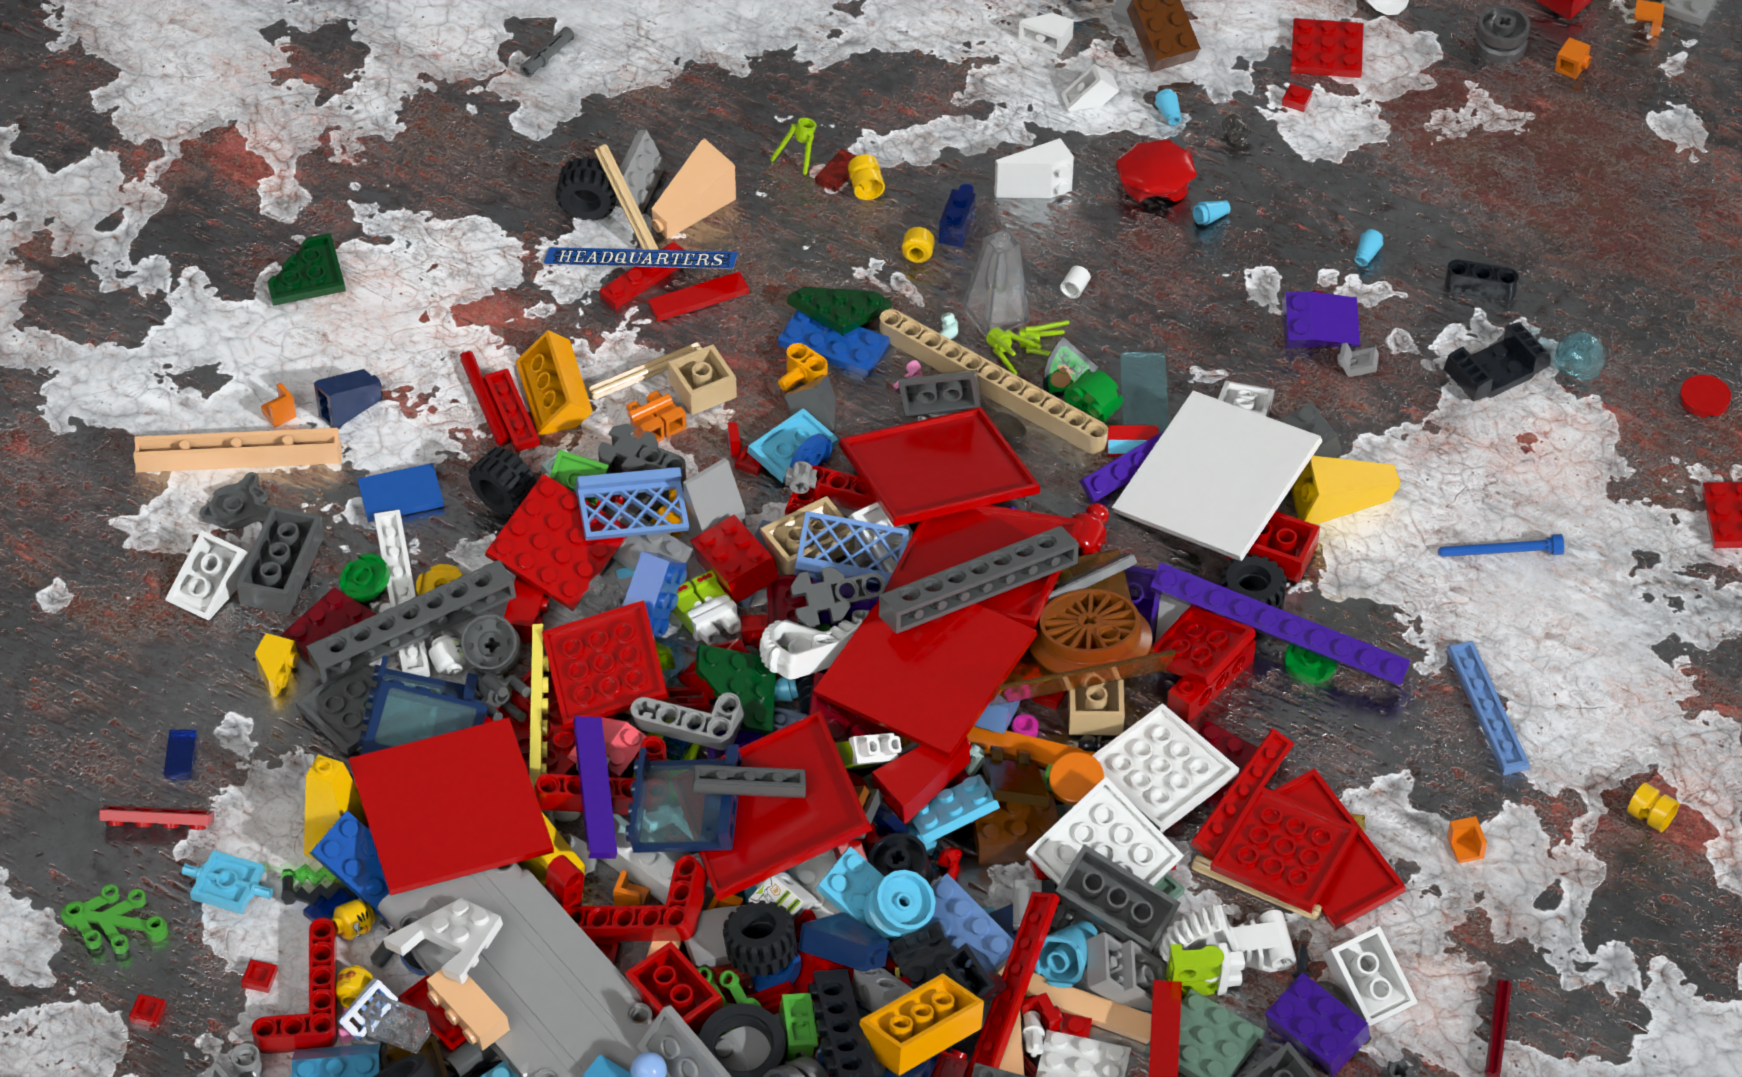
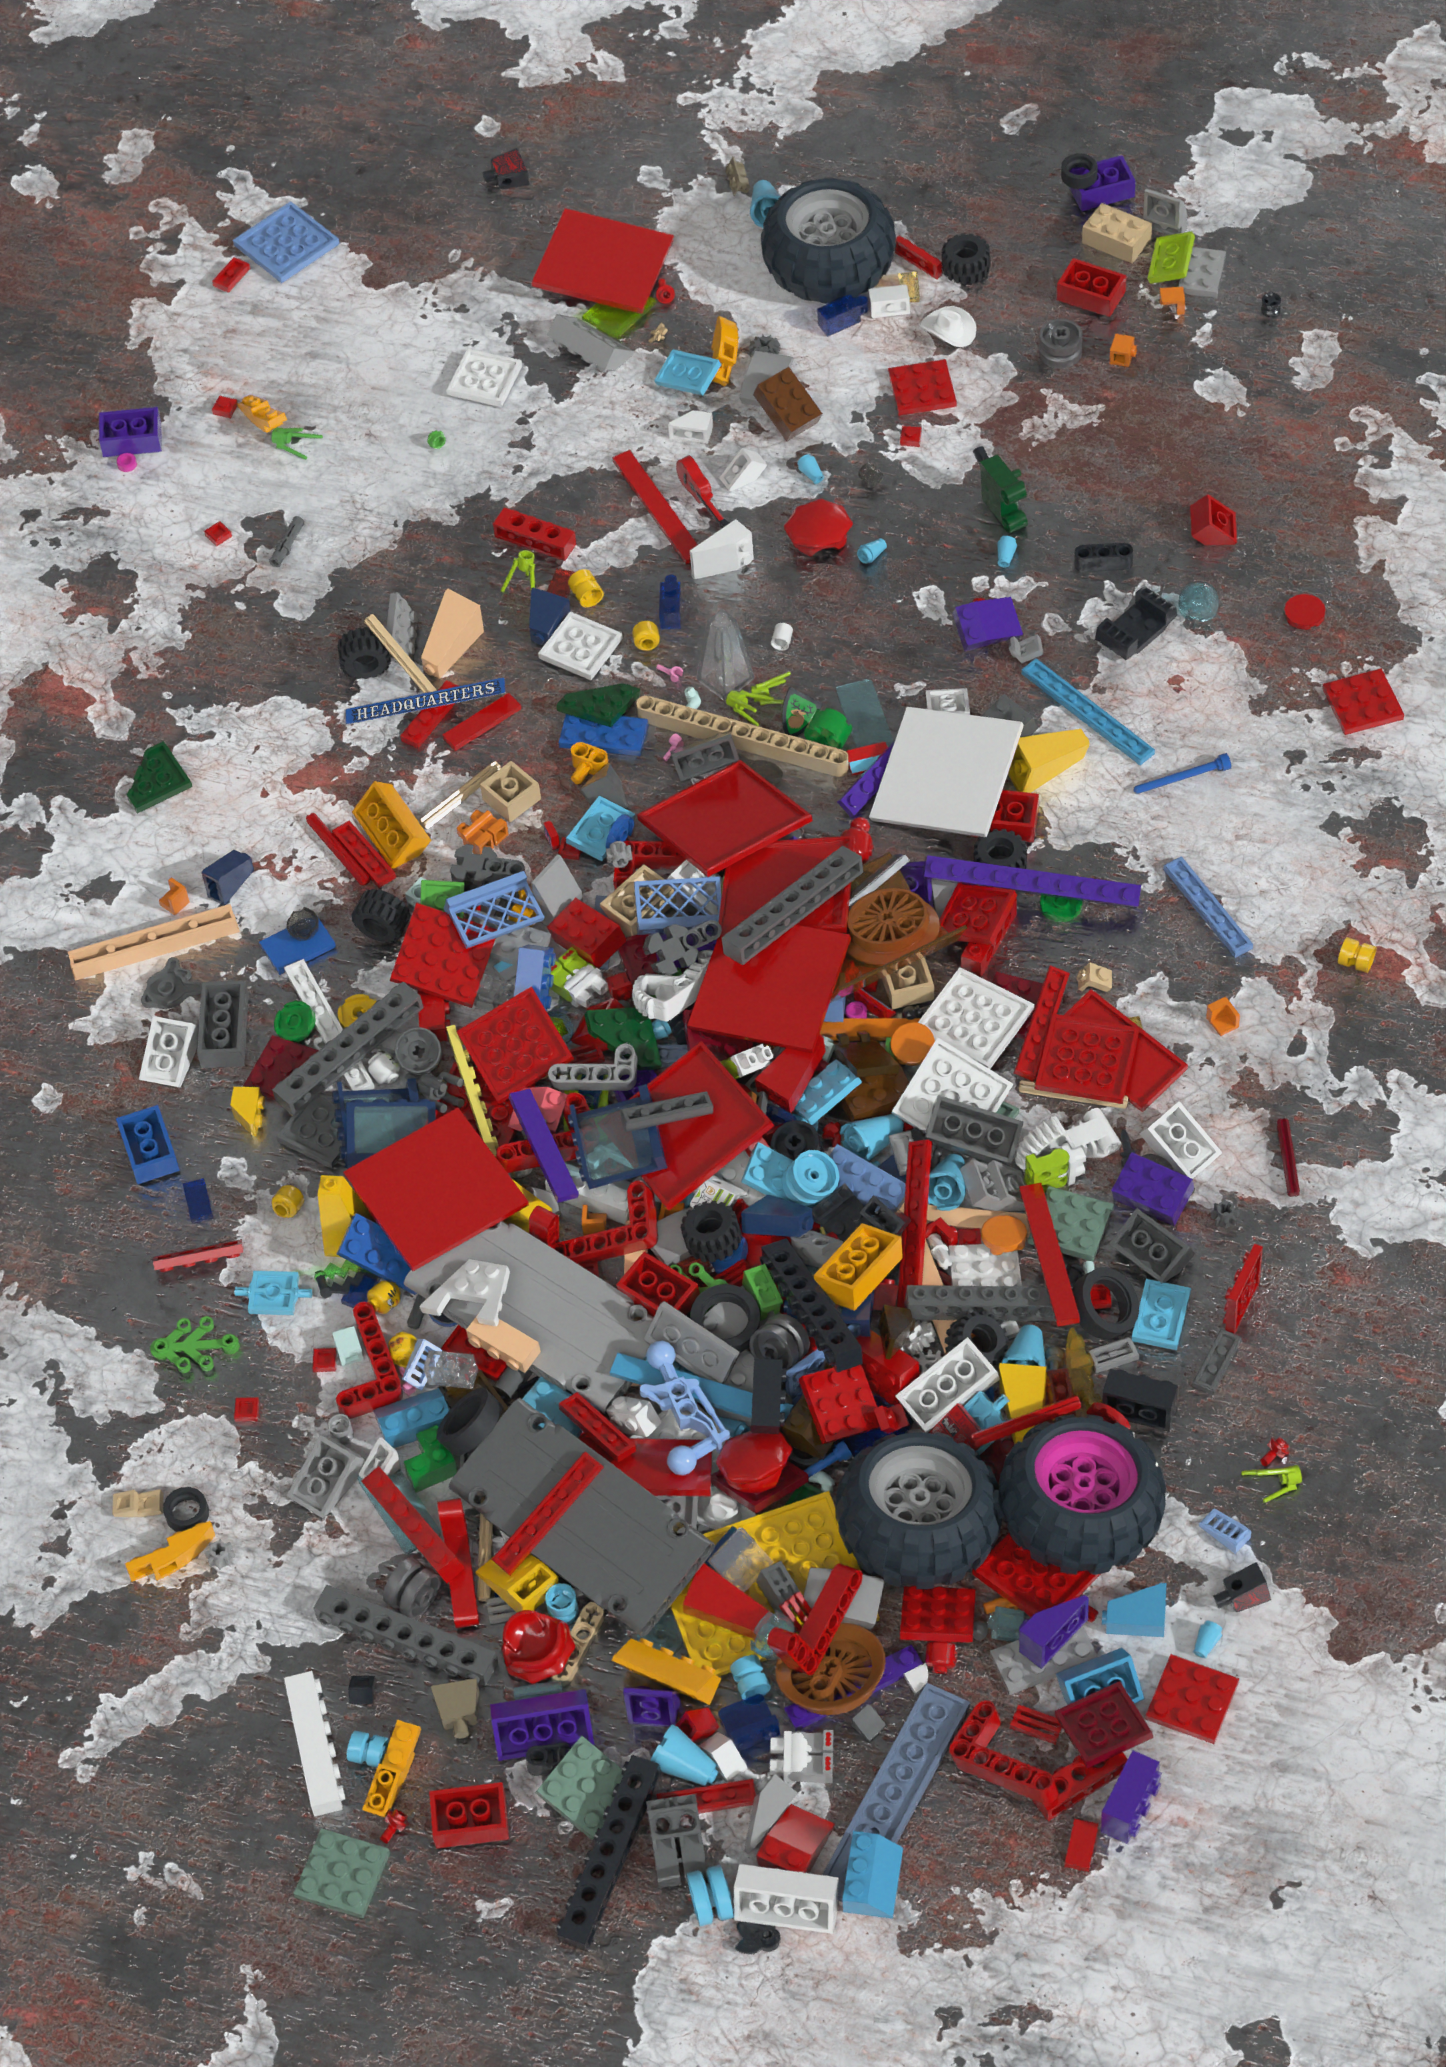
camera: 10 degrees left, 5 degrees up
none -> blue brick [116,1105,180,1184]
none -> red tile [204,521,232,547]
none -> yellow head [271,1185,305,1218]
none -> clear smoke hair [286,907,319,941]
none -> light aqua brick [332,1326,364,1366]
none -> red brick [493,507,576,561]
none -> dark blue slope [529,587,571,645]
none -> white plate [538,612,623,680]
none -> red tile [612,450,698,565]
none -> bright pink hand [656,664,683,682]
none -> red piece [676,455,730,529]
none -> medium azure cone [840,1114,904,1162]
none -> red slope [854,986,896,1018]
none -> dark green piece [973,446,1028,534]
none -> orange tile [981,1215,1027,1255]
none -> dark azure tile [1021,659,1155,766]
none -> tan bracket [1077,962,1112,992]
none -> red slope [1190,494,1237,545]

